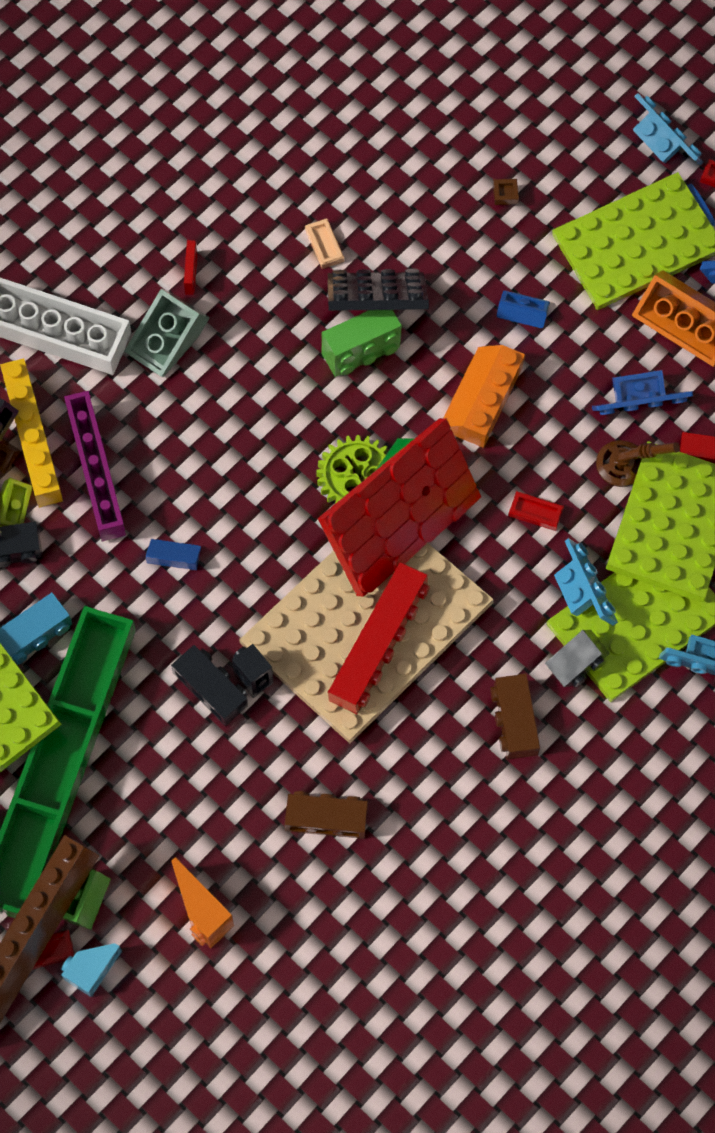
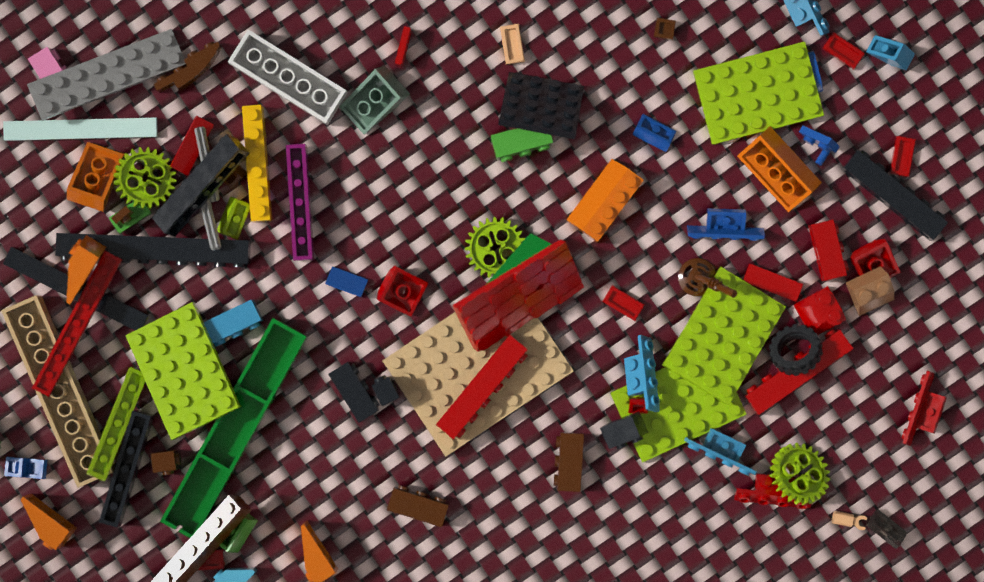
camera: 15 degrees right, 20 degrees up
none -> red slope [377,265,428,317]
none -> red slope [628,396,648,414]

